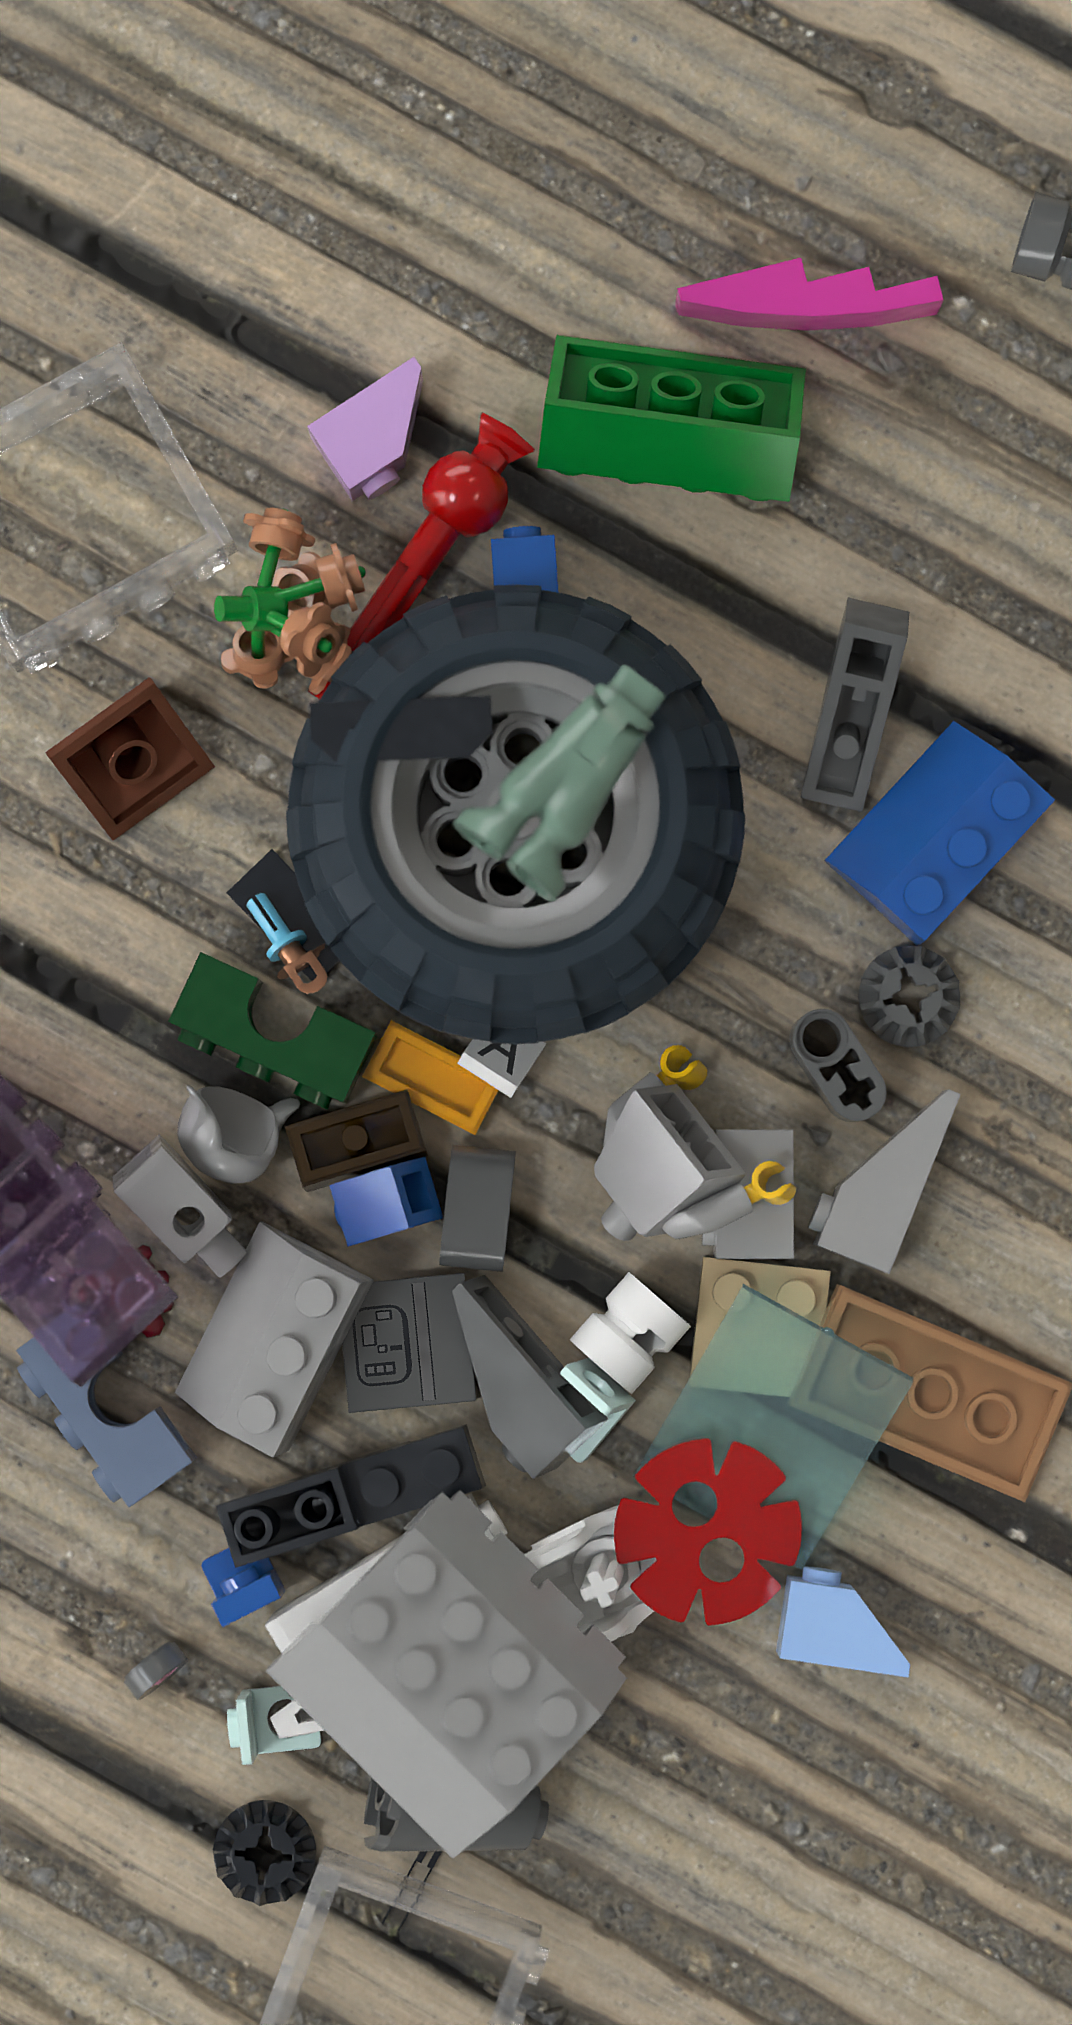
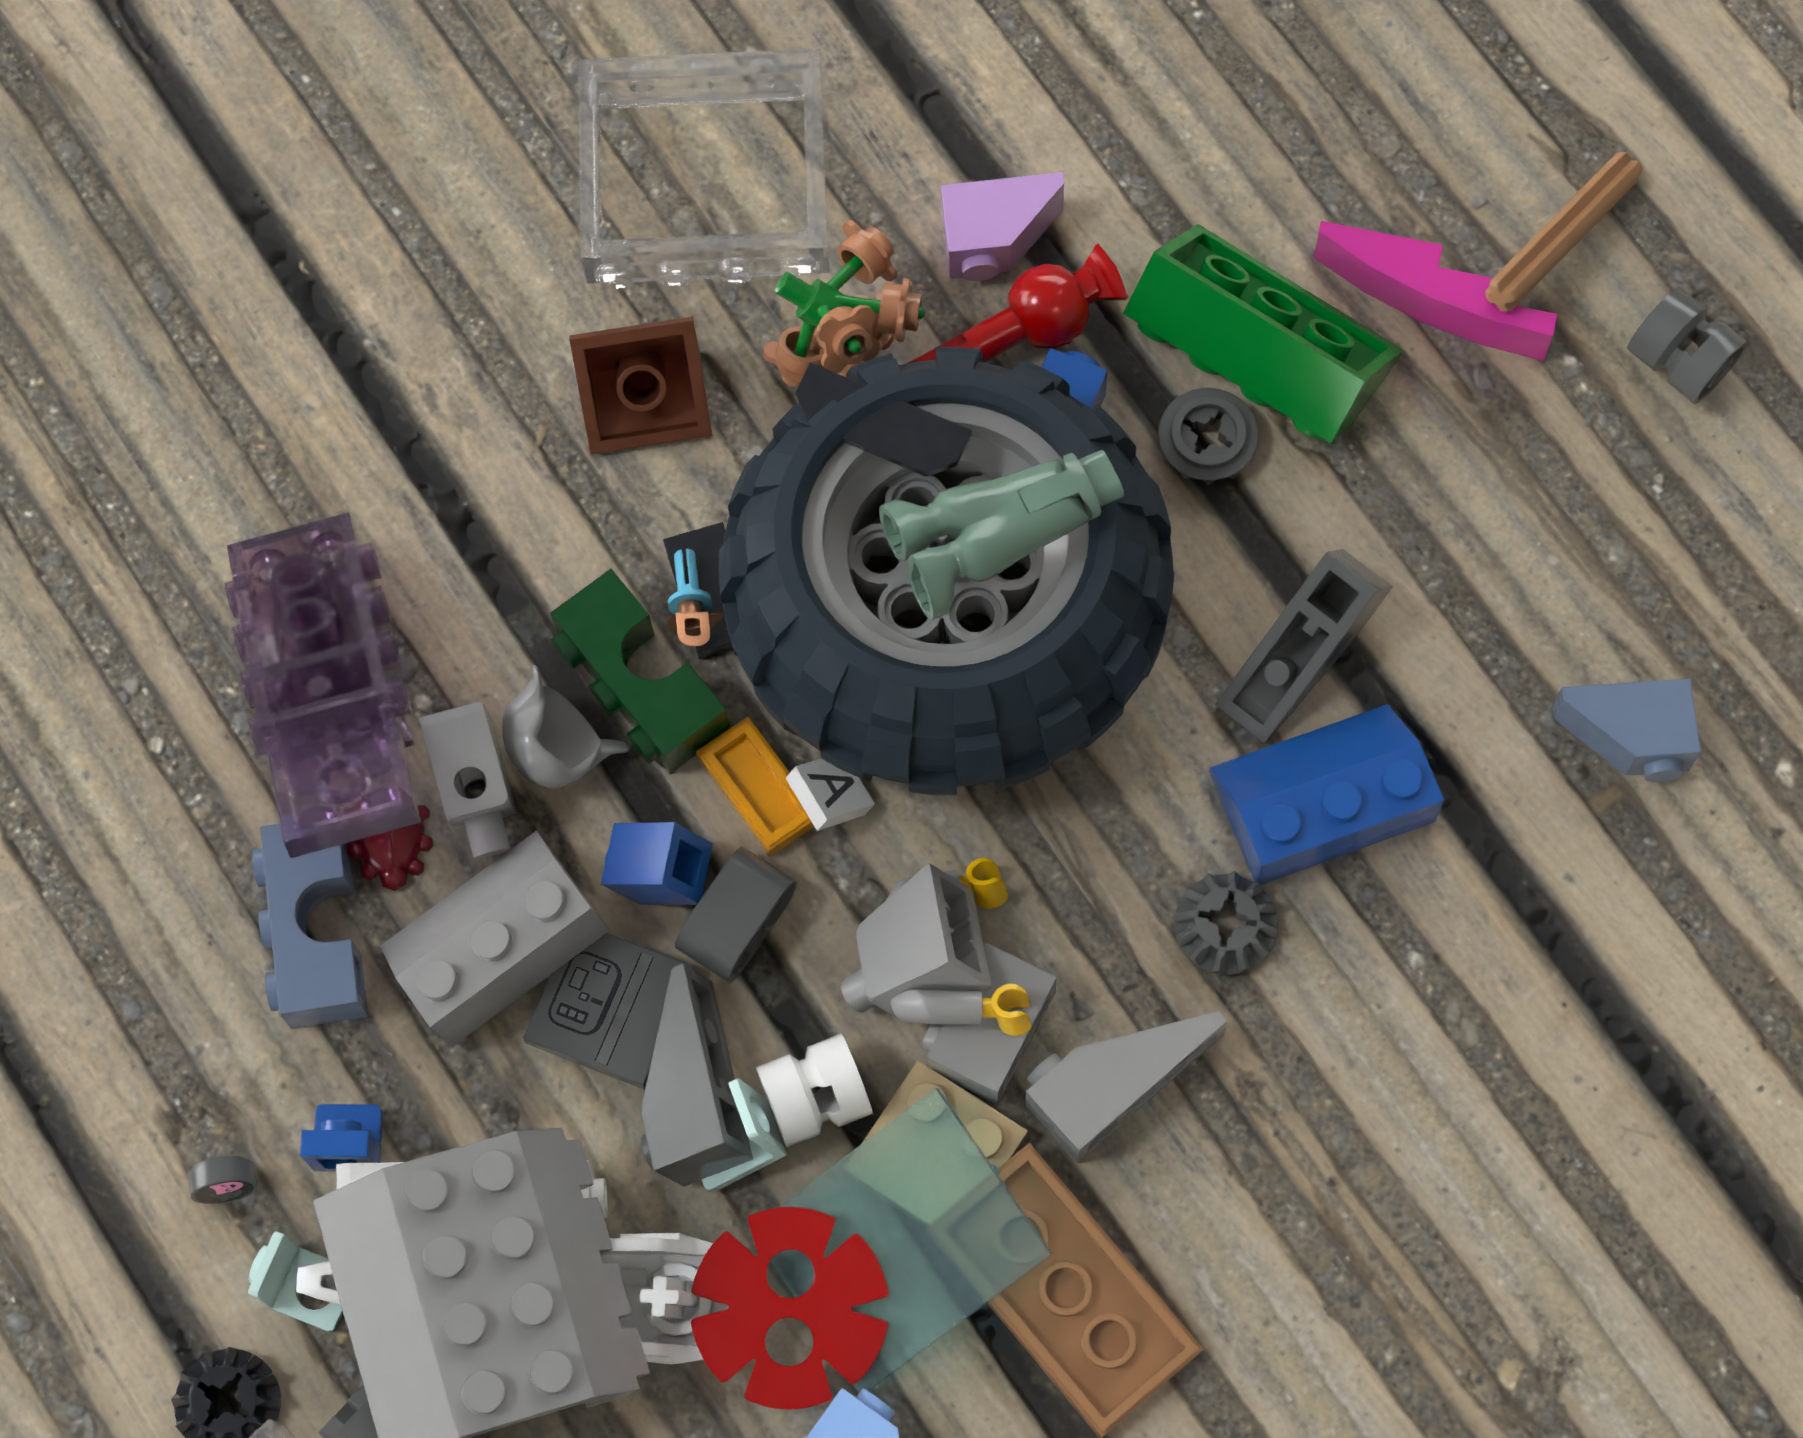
camera: 30 degrees right, 15 degrees down
black slope [216,1424,486,1568] -> none
dark brown slope [285,1089,428,1192] -> none
dark grey beam [789,1009,886,1122] -> none
none -> dark grey gear [1158,388,1258,486]
none -> medium nougat axle [1485,152,1642,312]

